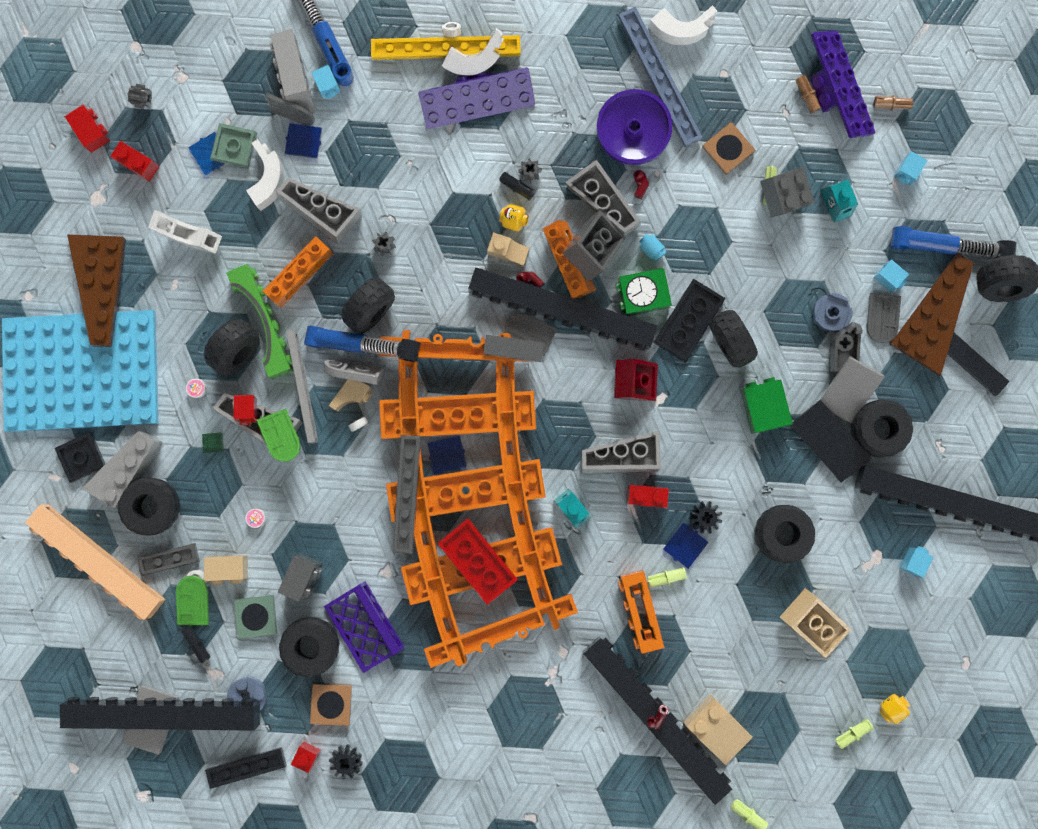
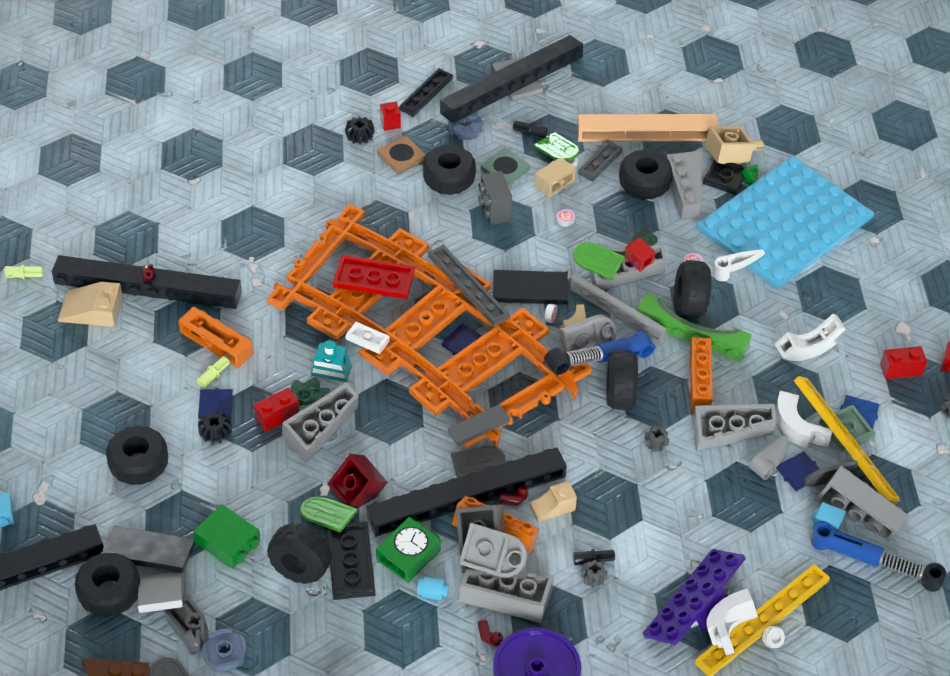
camera: 135 degrees right, 35 degrees down
reddish brown wing [67,234,126,347] -> none
dark purple fence [324,581,405,673] -> none
yellow head [499,204,529,231] -> none
tan slope [780,588,852,658] -> none
none -> clear green plate [291,377,330,408]
none -> bright green window [301,497,357,532]
none -> white plate [346,322,390,354]
none -> light grey tile [459,523,528,578]
none -> black tile [493,270,568,305]
none -> tan brick [705,126,764,164]
none -> white piece [713,249,765,281]
none -> green tile [741,164,759,186]
none -> light grey piece [748,435,788,480]
none -> yellow tile [794,376,900,505]

